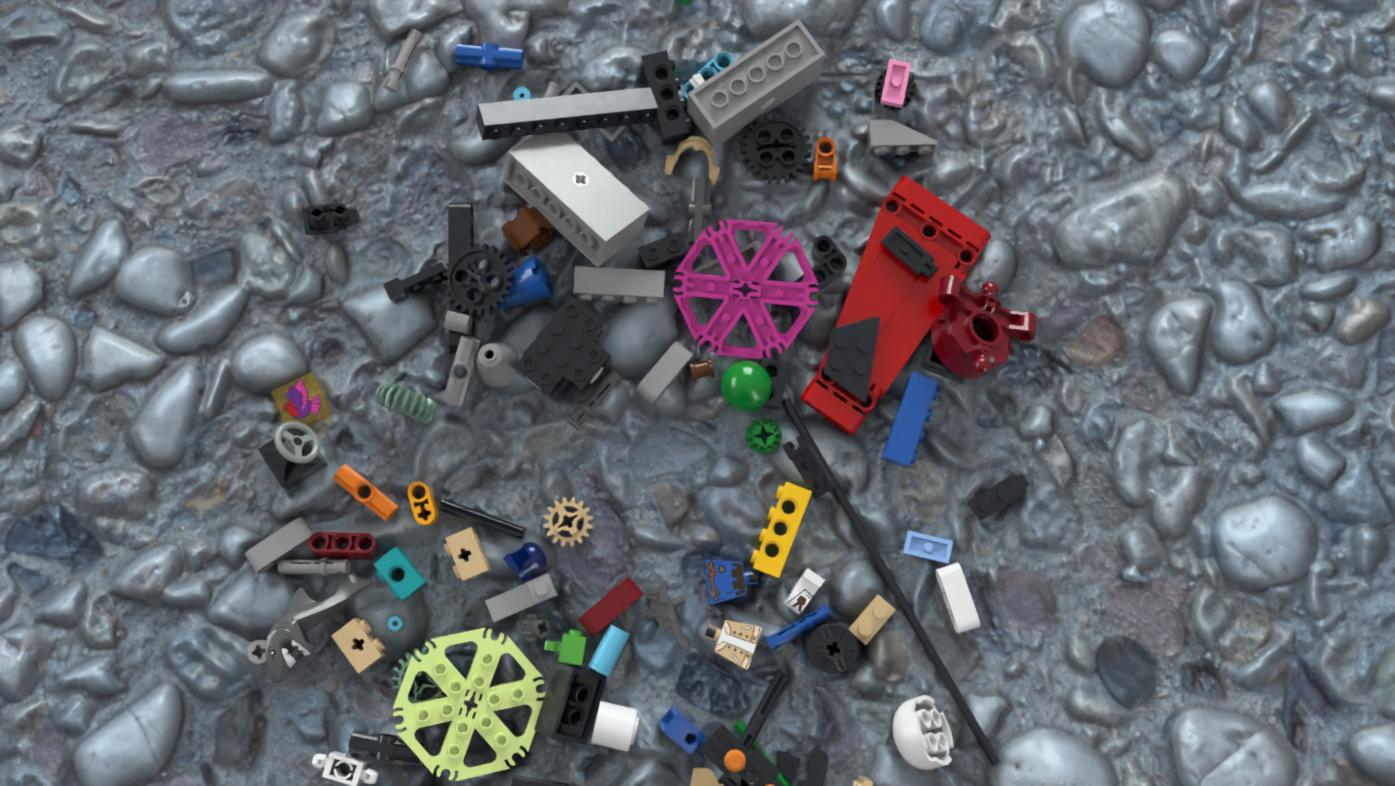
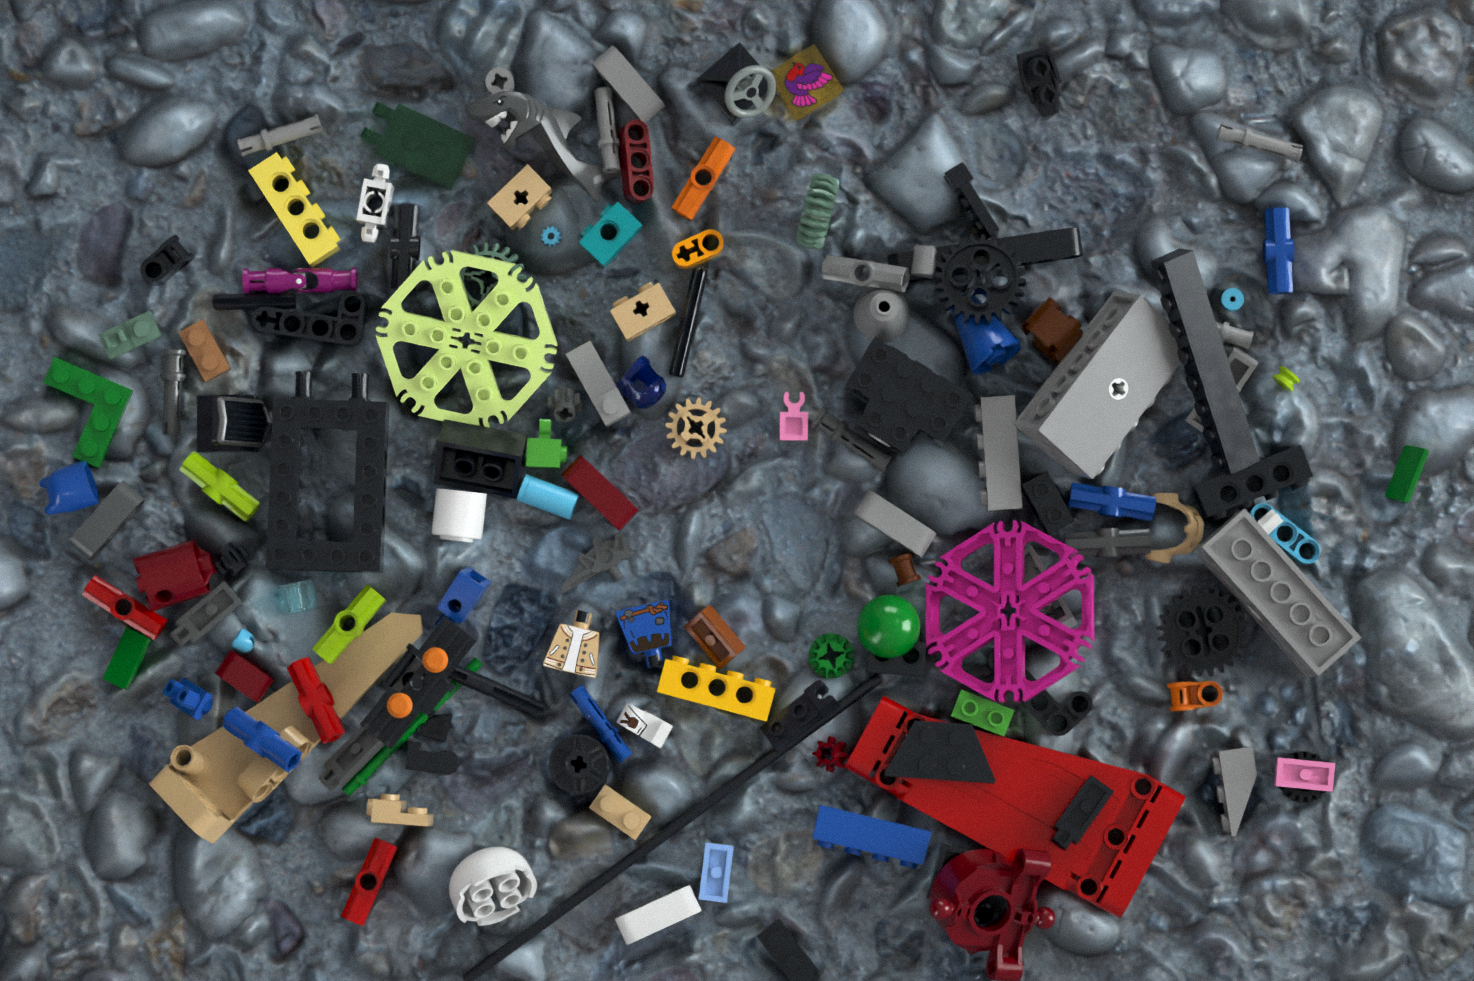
camera: 90 degrees right, 5 degrees up
none -> clear green tile [360,102,475,190]
none -> dark orange slope [683,605,745,670]
none -> bright pink plate [780,392,808,441]
none -> dark red gear [812,736,850,773]
none -> bright green brick [949,689,1014,737]
none -> blue piece [1068,483,1156,521]
none -> lime bush [1272,366,1300,392]

